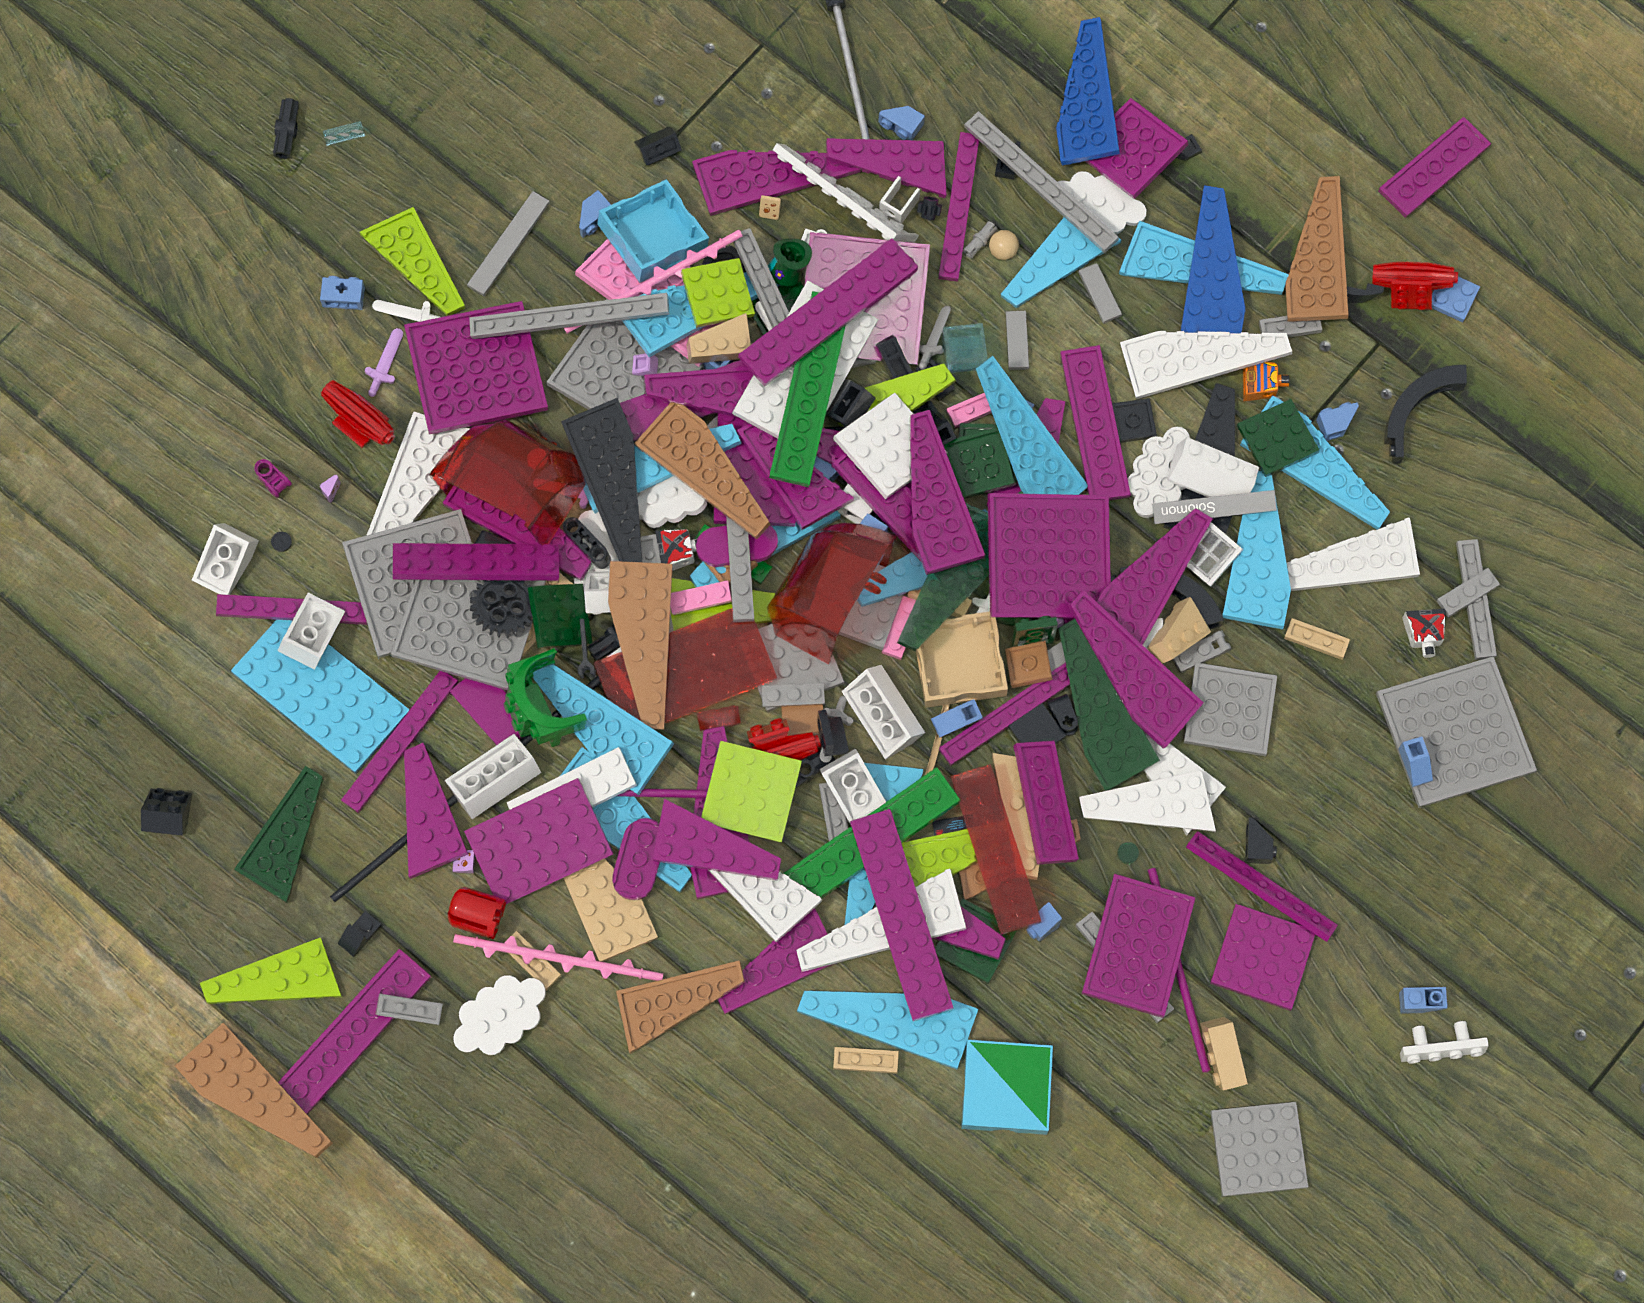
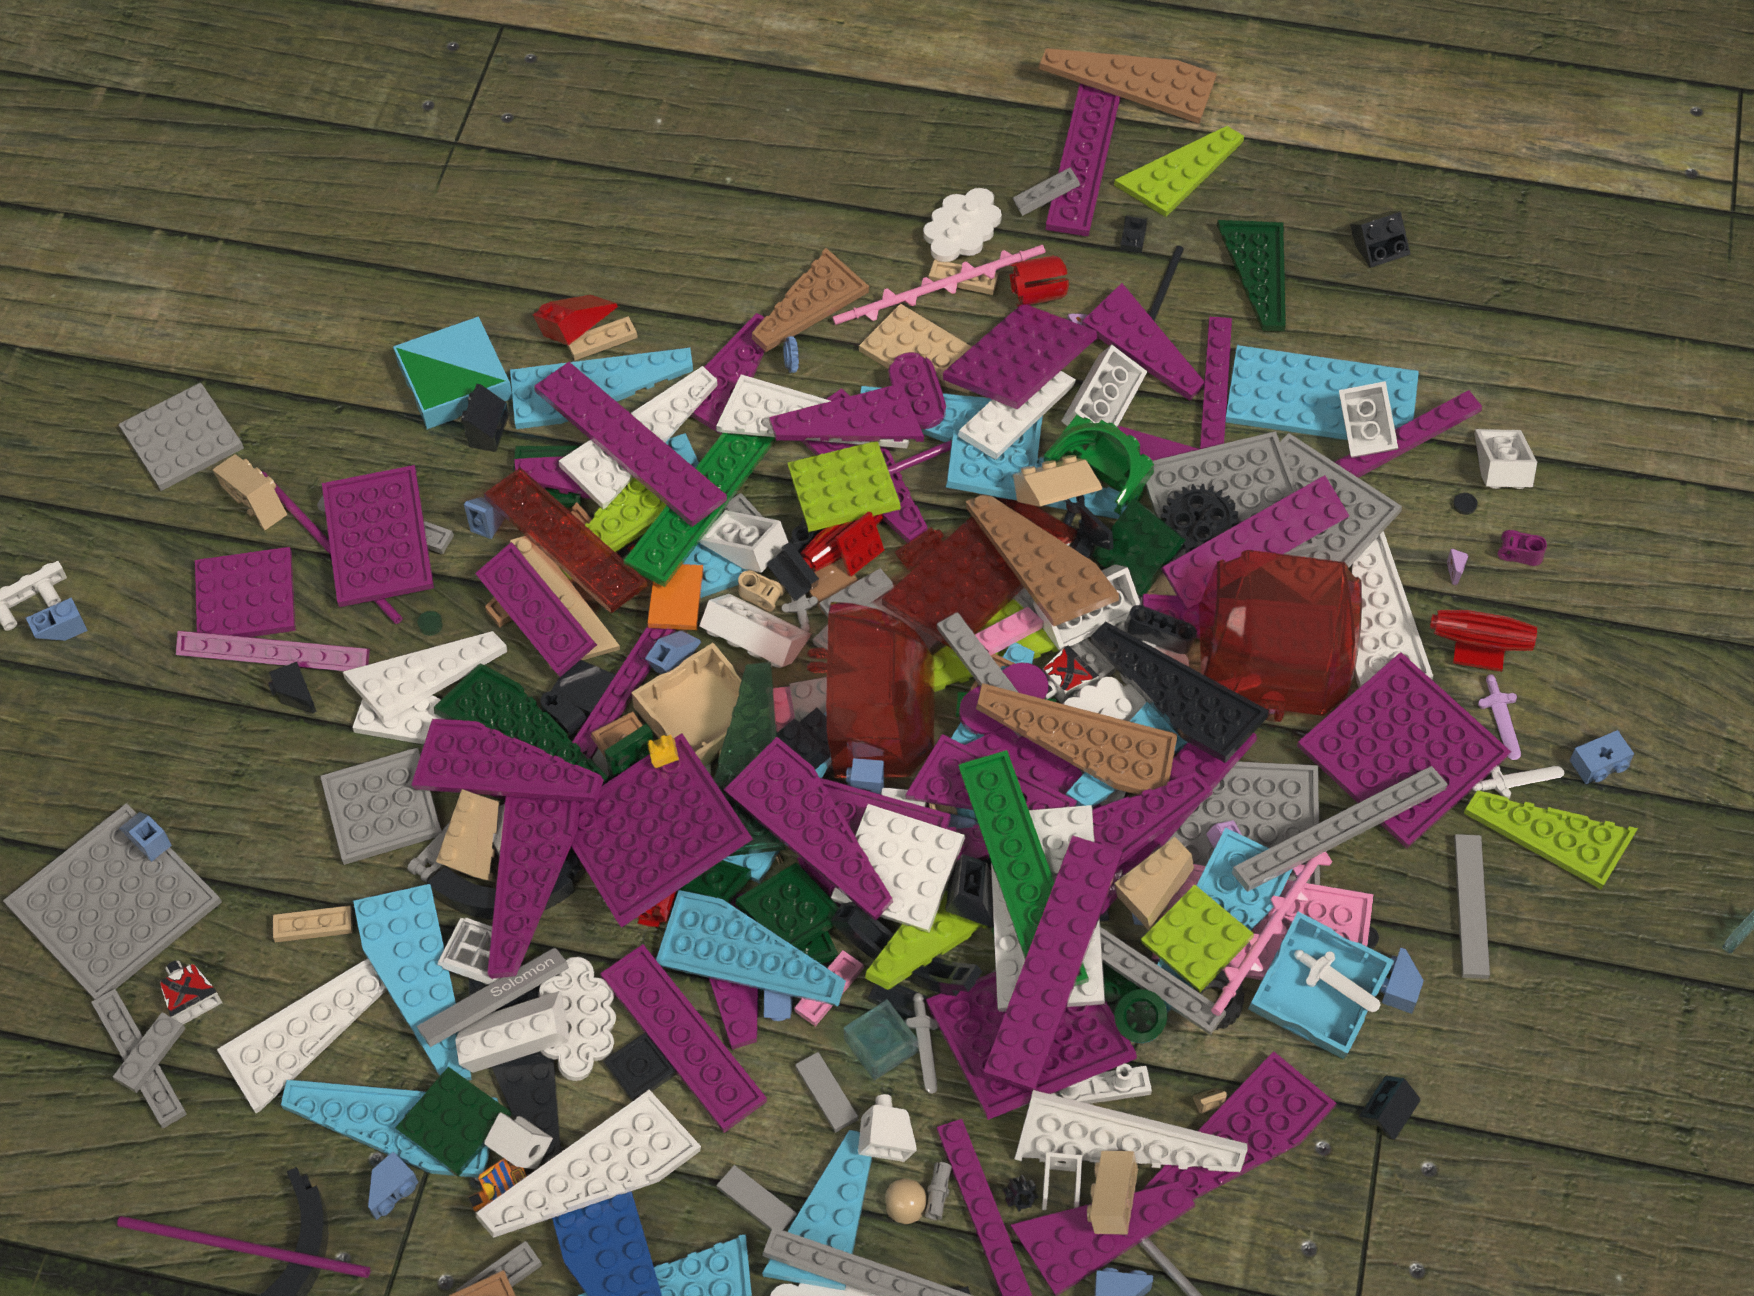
camera: 155 degrees right, 15 degrees down
none -> magenta piece [117,1216,371,1278]
none -> black slope [461,384,509,452]
none -> white piece [484,1113,553,1170]
none -> red slope [533,294,618,346]
none -> orange tile [648,564,704,630]
none -> yellow tile [648,735,679,768]
none -> tan piece [738,570,785,612]
none -> black plate [776,707,849,769]
none -> medium blue gear [783,336,799,373]
none -> white torso [858,1095,917,1162]
none -> tan slope [1013,455,1102,506]
none -> tan brick [1087,1151,1138,1234]
none -> white sword [1294,950,1380,1012]

